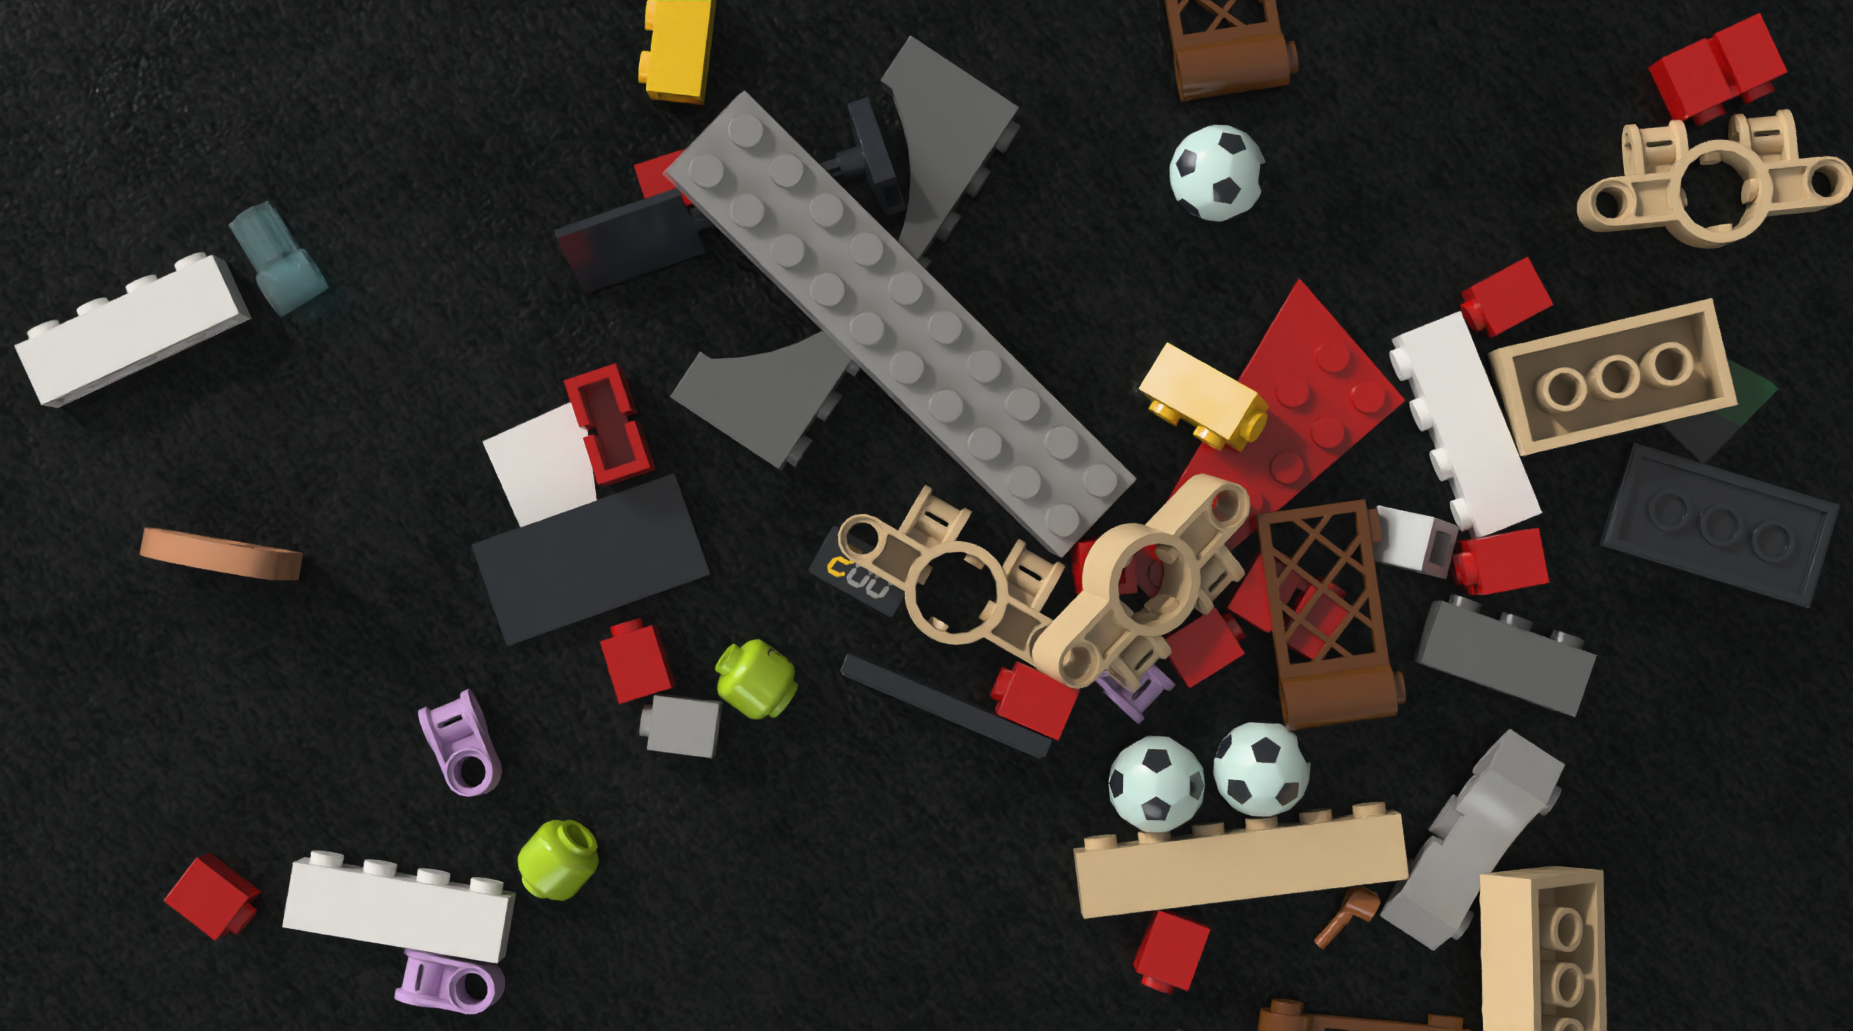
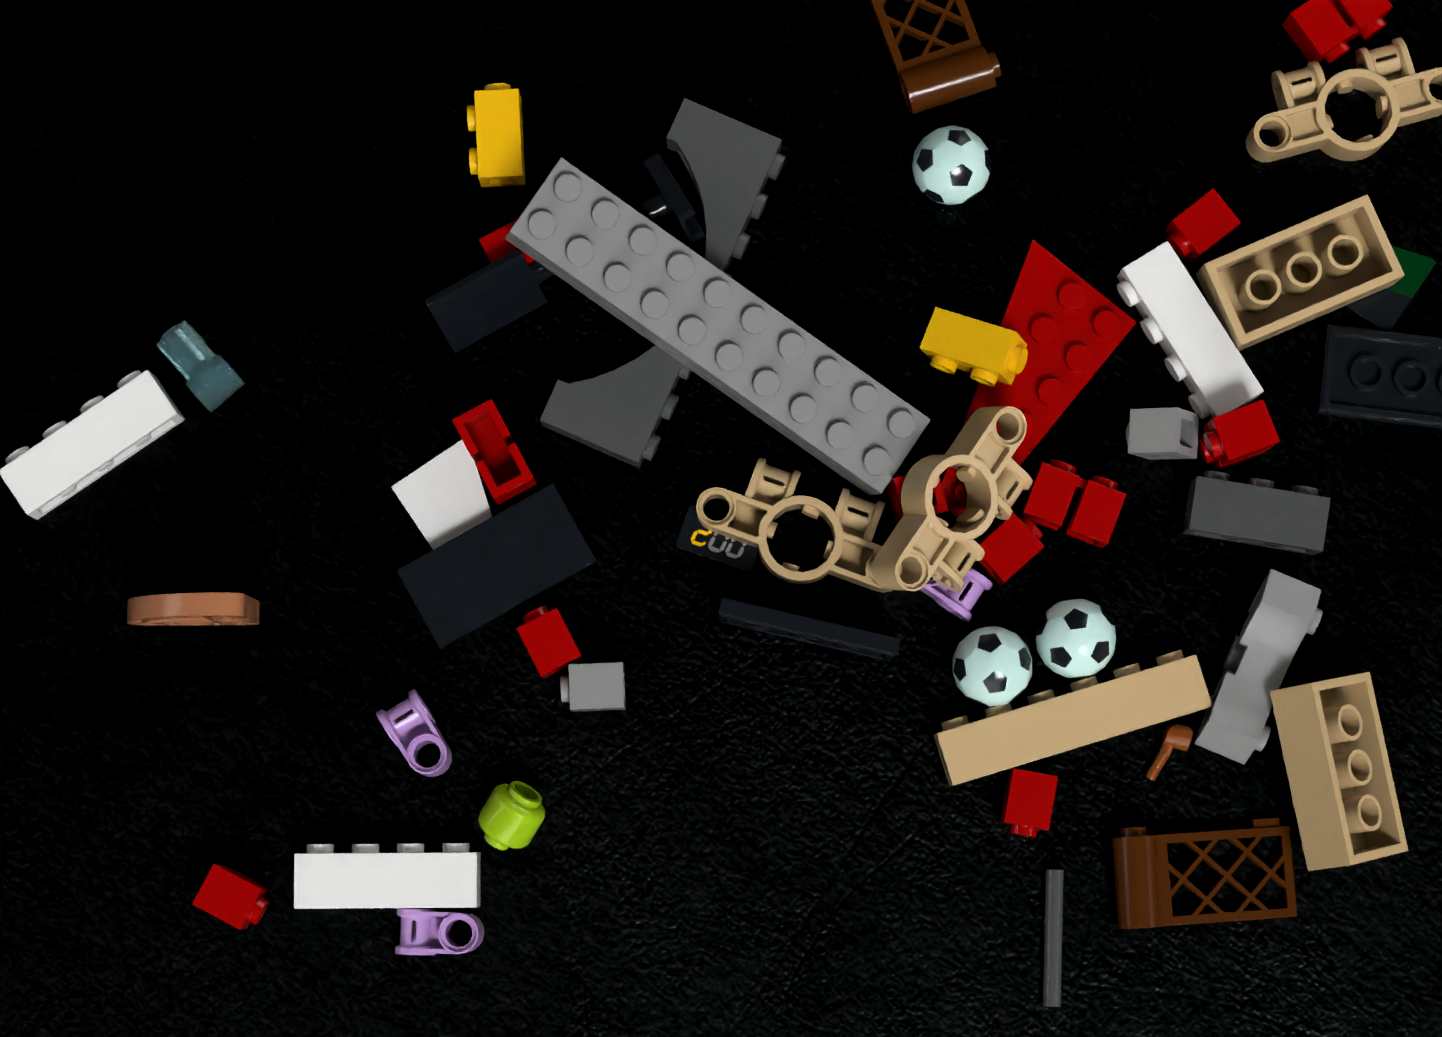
camera: 15 degrees left, 5 degrees down
lime head [715,639,798,720] -> none
red piece [990,660,1080,741] -> none
reddish brown piece [1255,499,1406,731] -> none

